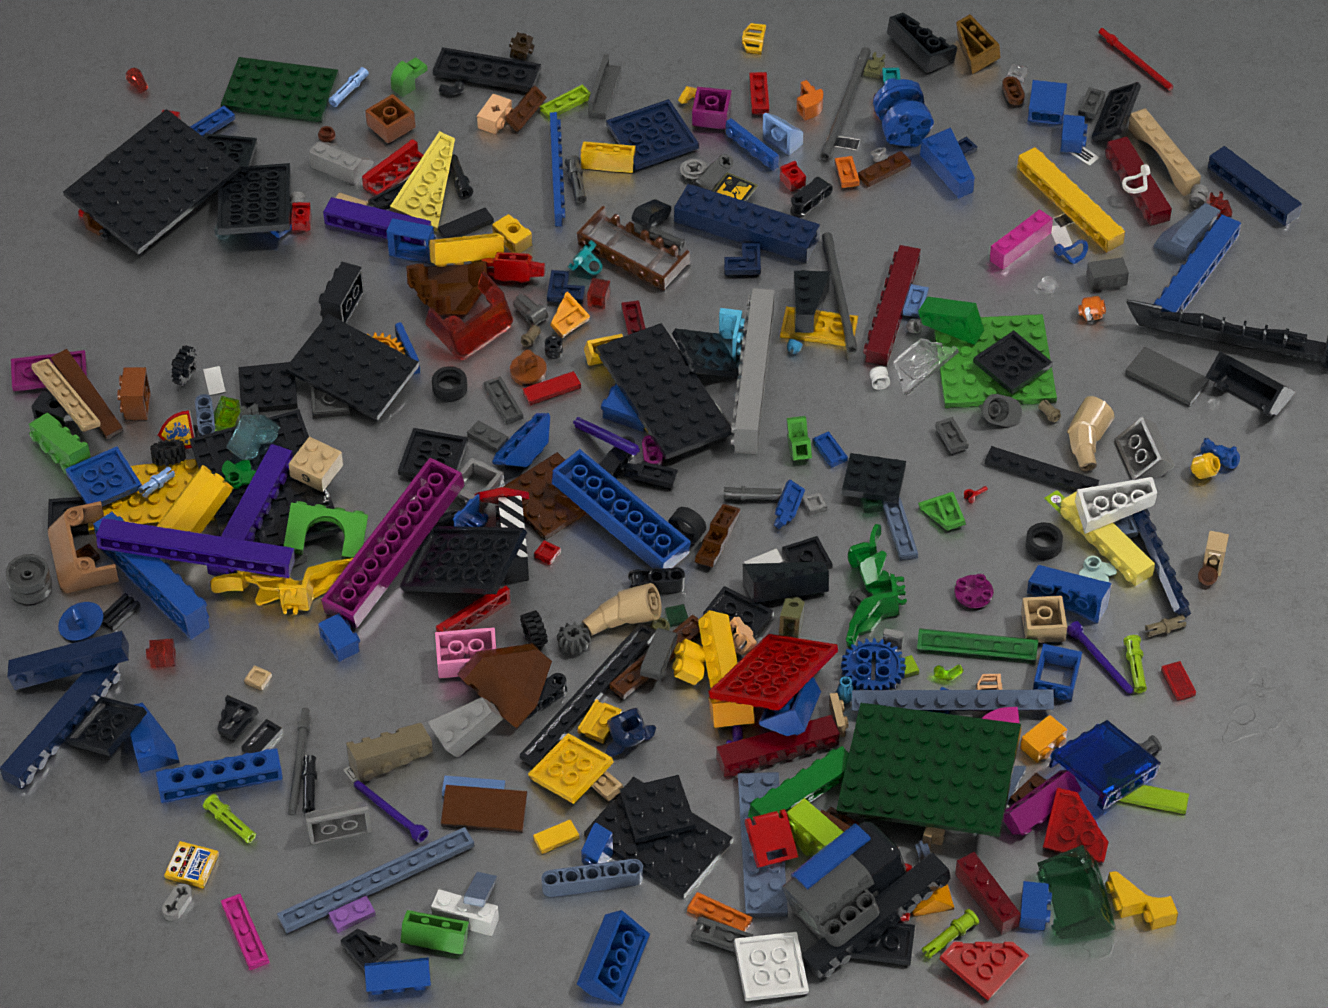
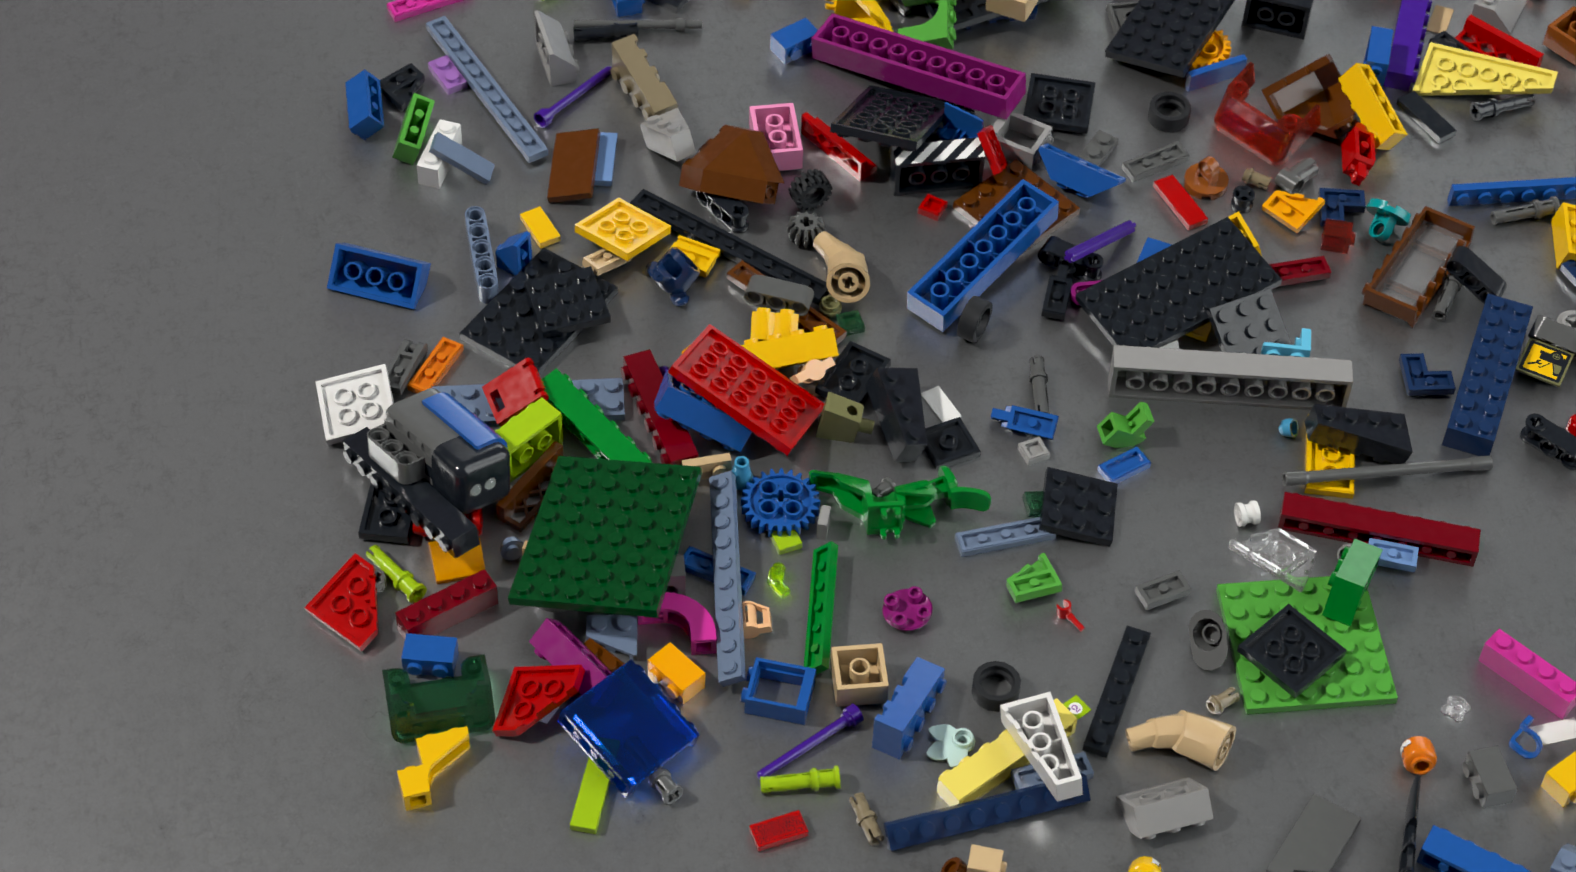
camera: 85 degrees right, 0 degrees up
yellow brick [492,214,532,253] -> none
black piece [628,567,685,594] -> none
reddish brown slope [695,504,741,568] -> none

